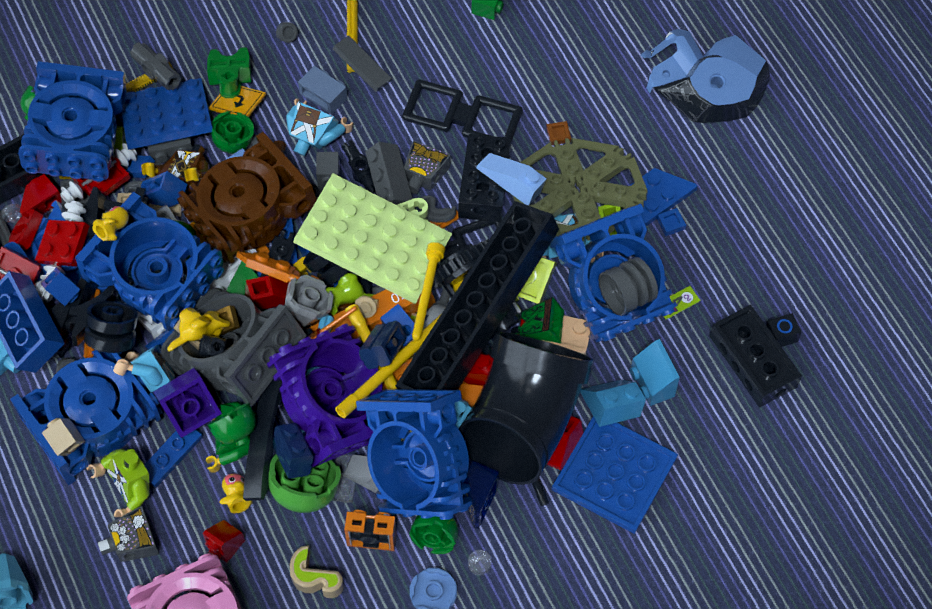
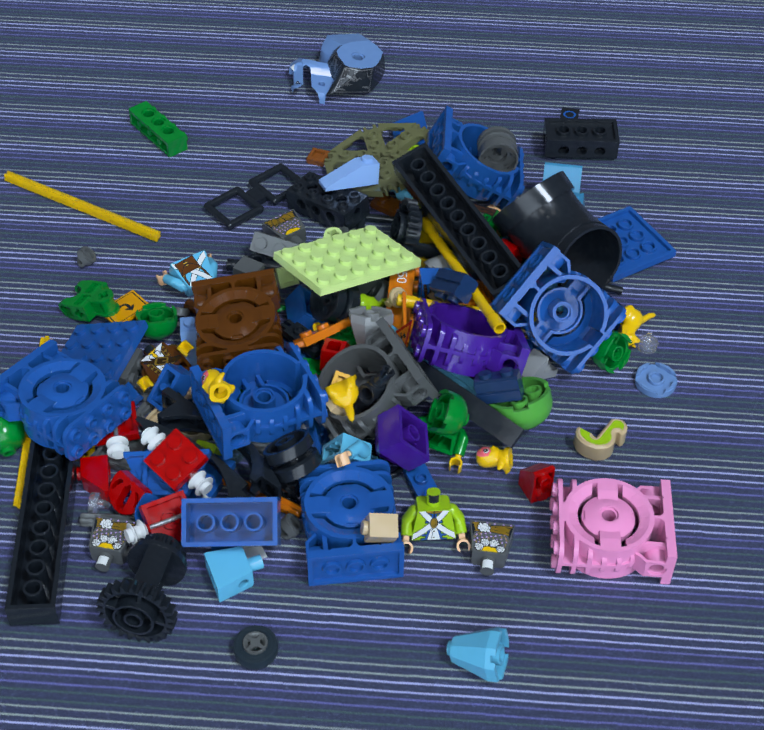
camera: 60 degrees left, 15 degrees down
blue brick [41,267,80,306] -> none
dark grey piece [130,42,181,91] -> none
sand blue piece [298,66,348,115] -> none
dark grey tile [333,35,392,92] -> none
orange piece [344,510,397,551] -> none
yellow piece [412,242,445,341] -> none
none -> yellow animal [617,305,656,348]

